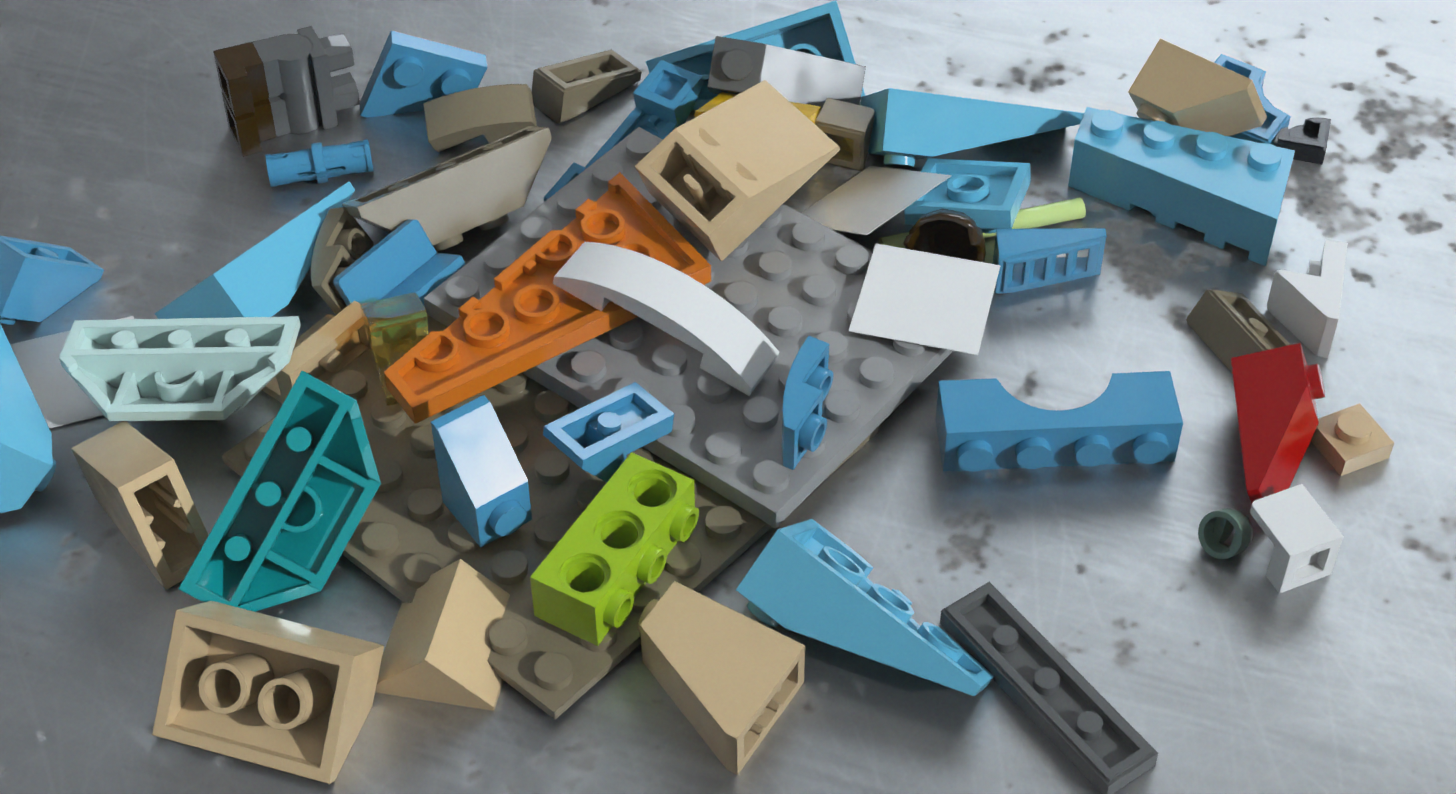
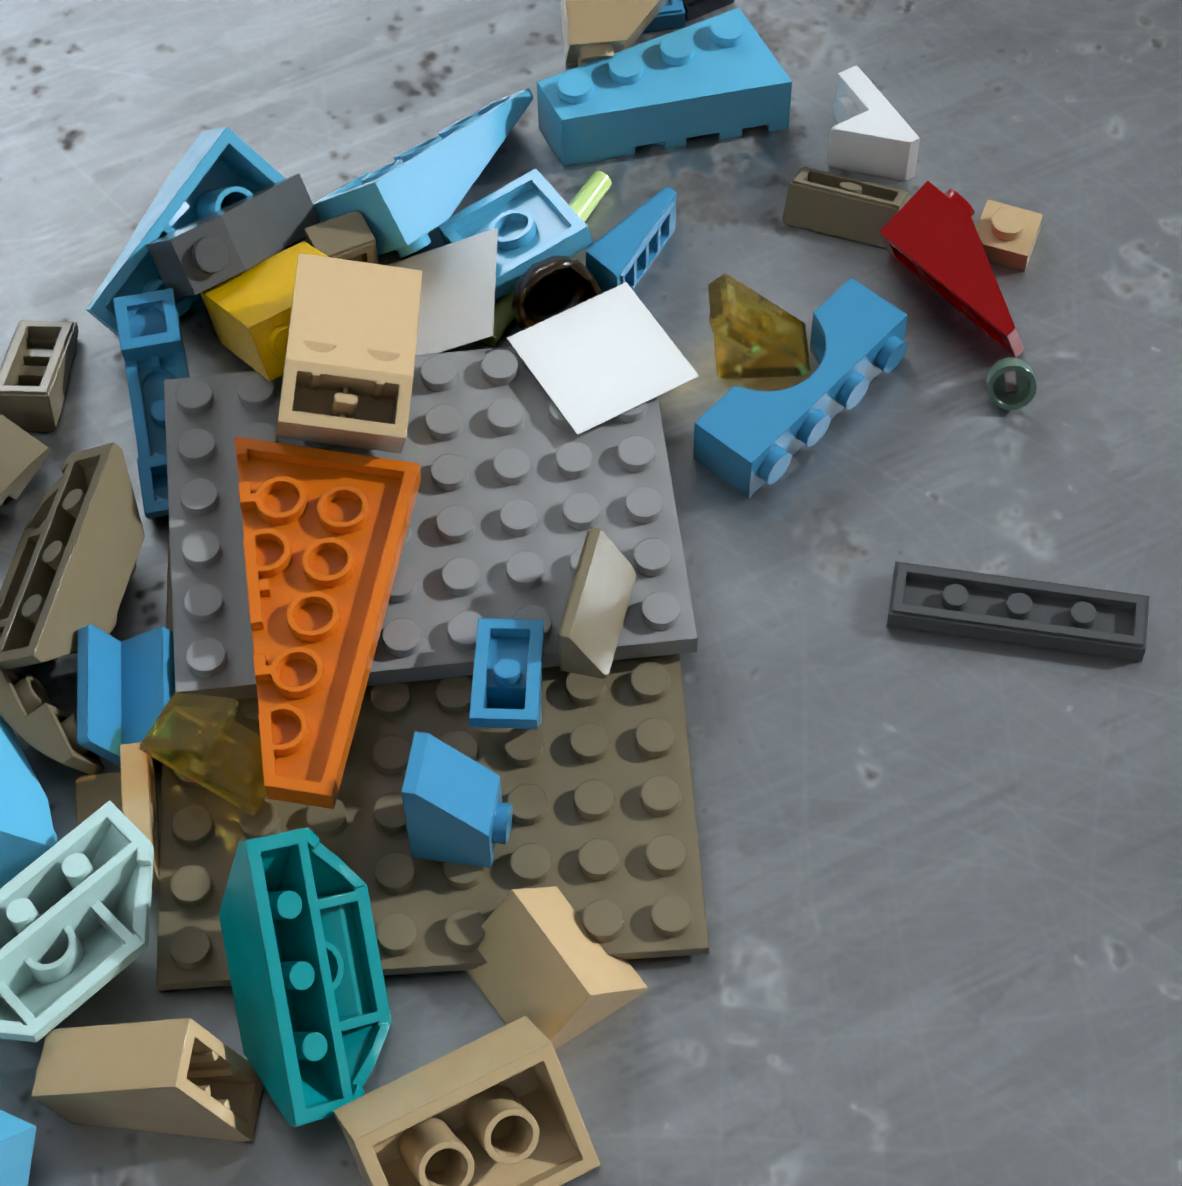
camera: 45 degrees left, 10 degrees up
lime brick [530,452,699,646] -> none
white slope [553,242,779,396] -> none
tan slope [637,581,805,775] -> none
medium azure wedge [736,519,994,697] -> none
dark azure slope [781,336,834,470] -> none
white panel [1250,484,1344,594] -> none
none -> dark tan slope [557,527,636,679]
none -> clear yellow slope [708,273,810,379]

